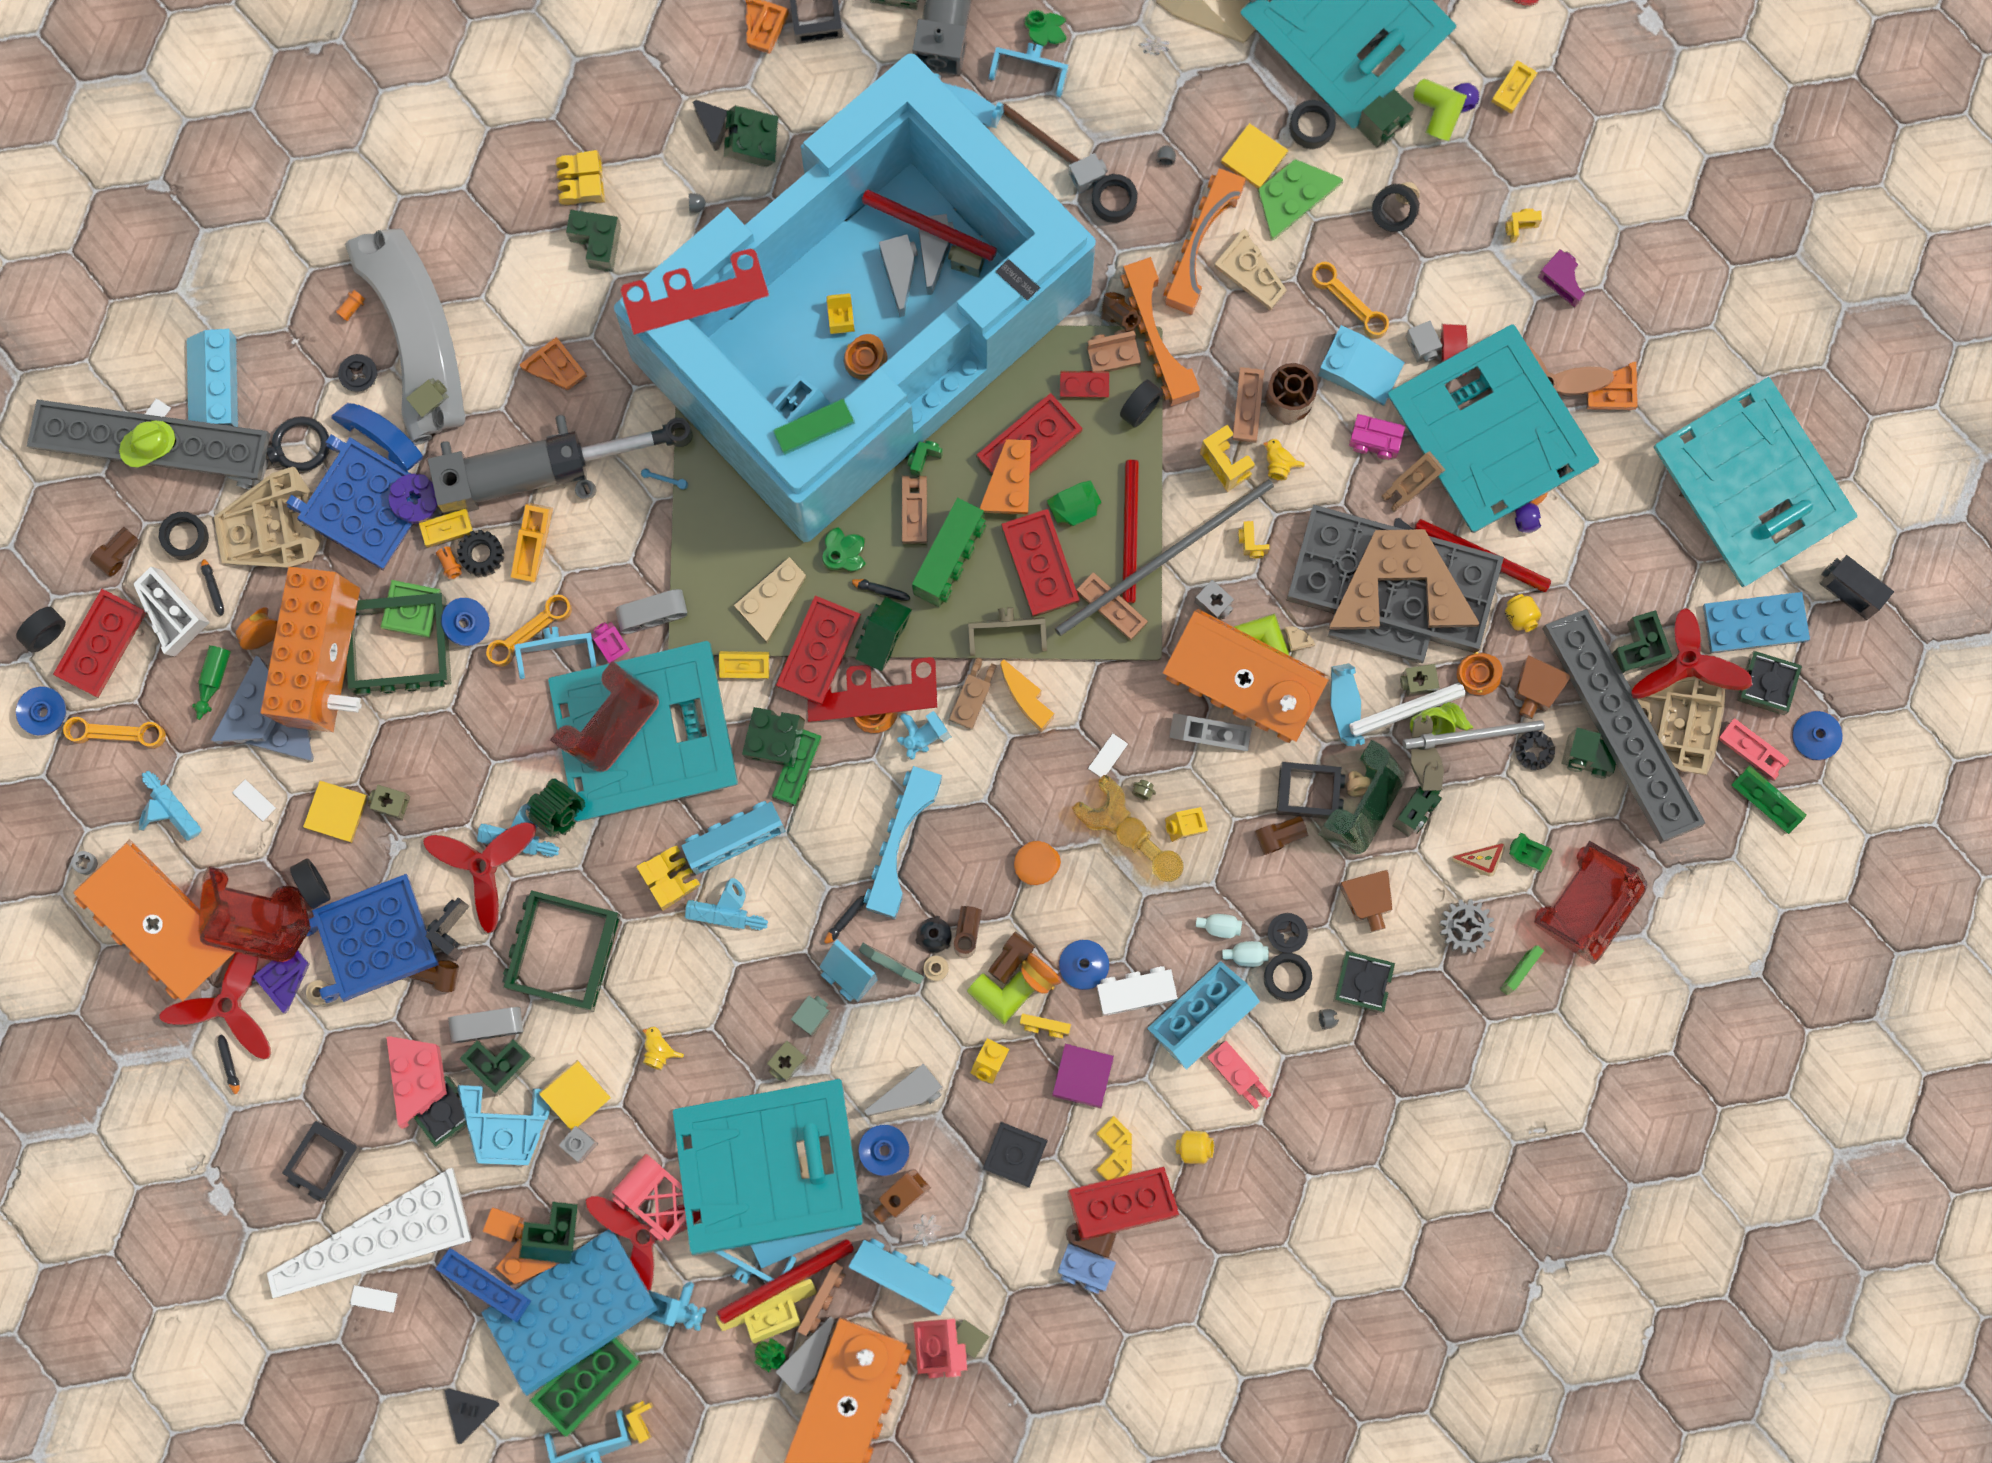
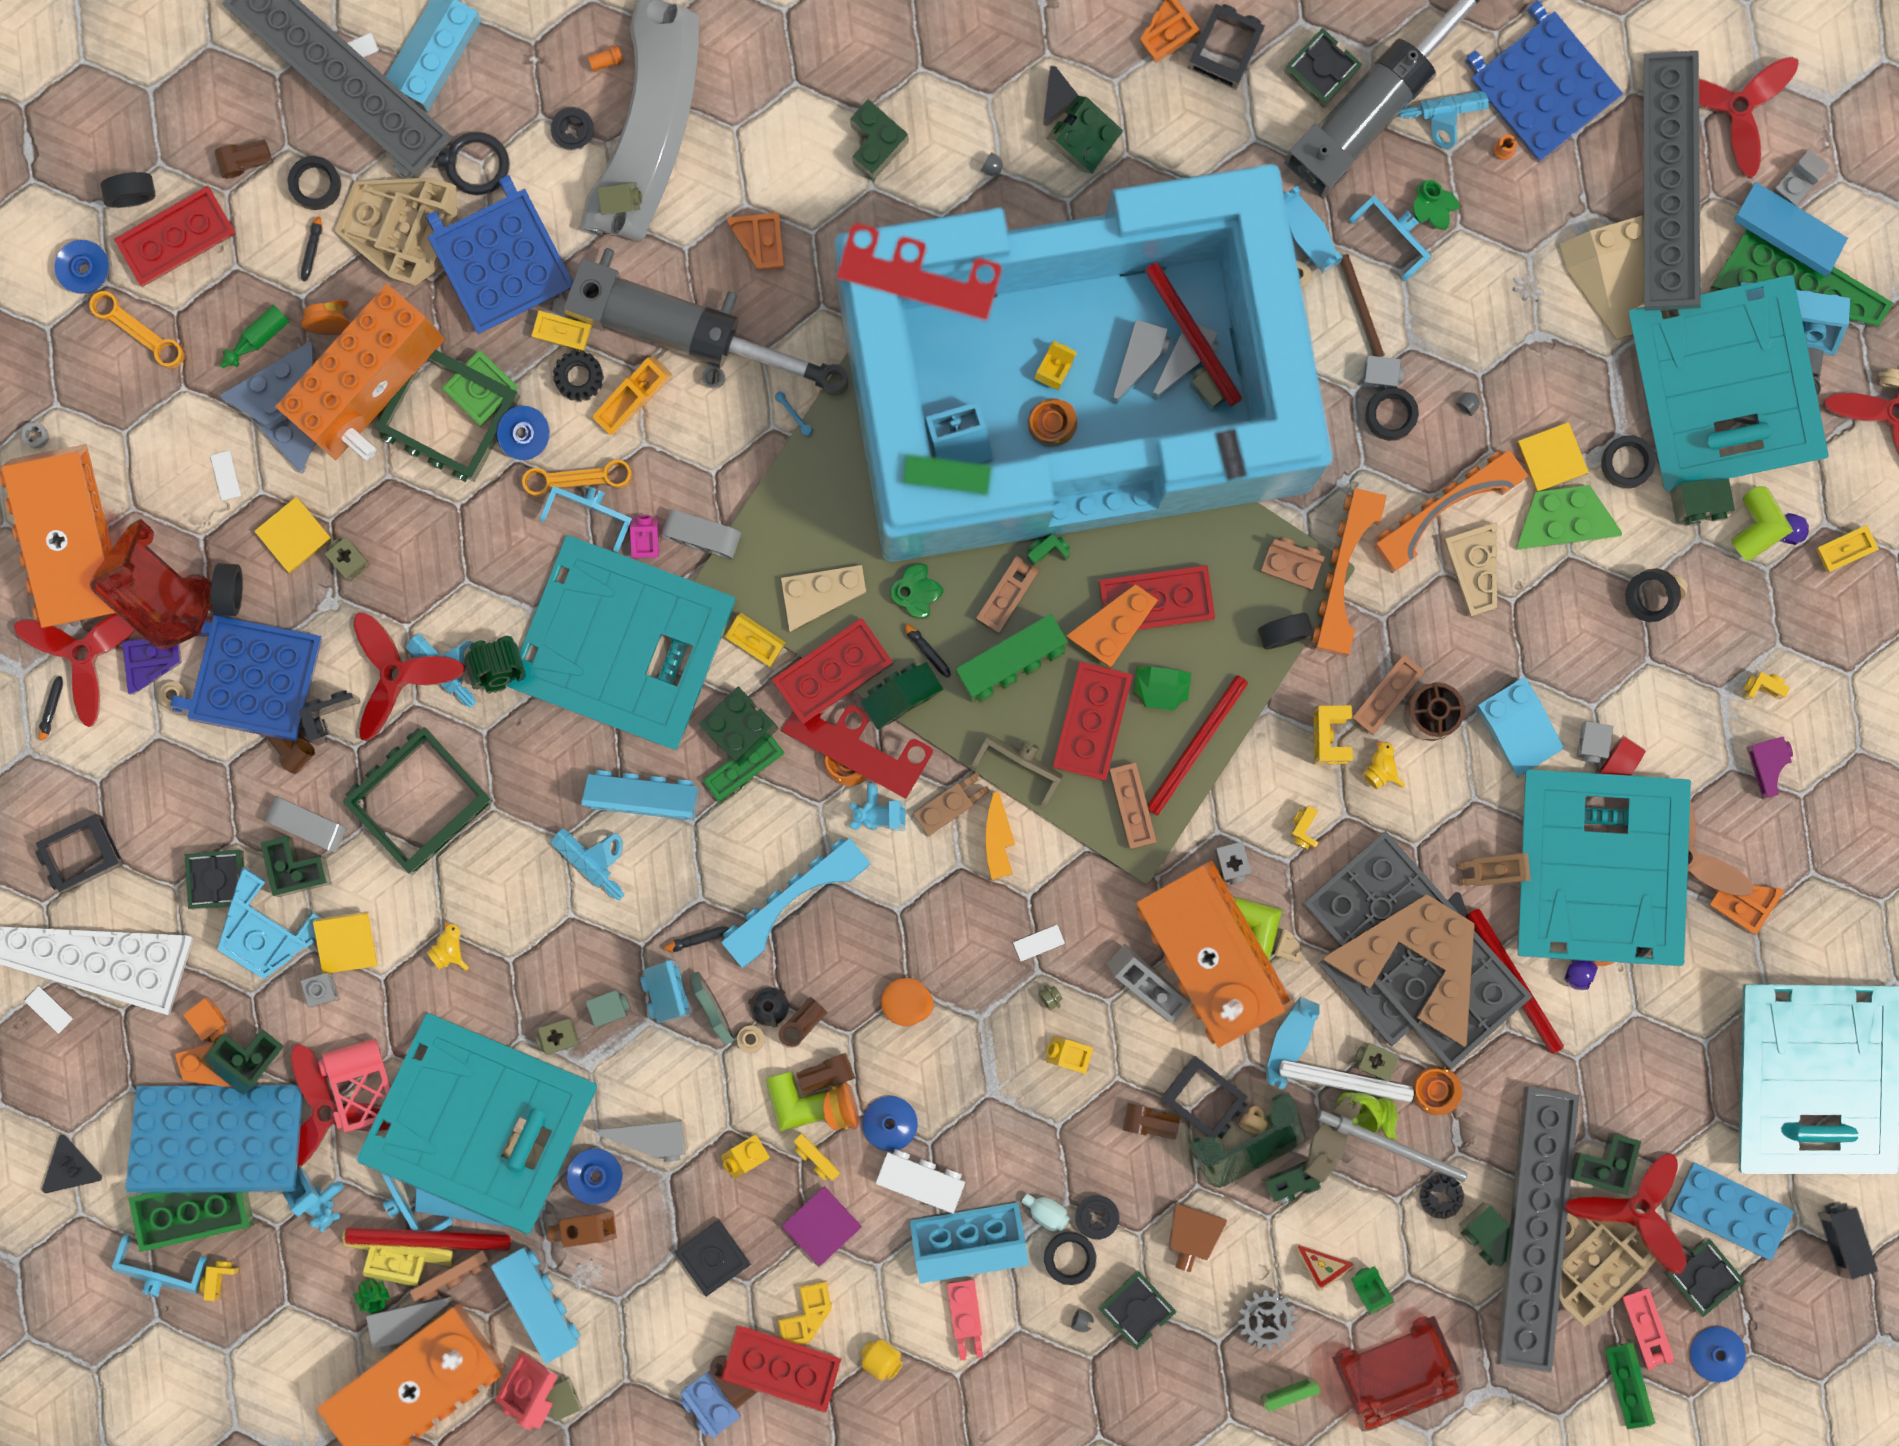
camera: 30 degrees right, 5 degrees up
lime piece [119,420,175,468] -> none
white wedge [133,567,210,656] -> none
medium azure piece [139,771,202,841] -> none
blue slope [331,403,423,472] -> none
coral wing [386,1036,446,1129] -> none
dark purple plate [389,474,438,524] -> none
orange pin [436,546,462,579] -> none
blue plate [436,1248,531,1323] -> none
clear red windscreen [550,661,659,772] -> none
yellow legs [556,150,605,205] -> none
yellow legs [636,846,701,911] -> none
dark grey piece [1055,479,1274,636] -> none
red plate [1060,371,1109,397] -> none
clear yellow piece [1071,775,1184,882] -> none
reddish brown piece [1100,292,1141,331] -> none
light aqua plant [1196,914,1242,938] -> none
light orange piece [1311,262,1389,339] -> none
dark pink brick [1349,414,1405,460] -> none
yellow head [1505,594,1542,632] -> none
dark orange torso [1514,655,1570,719] -> none

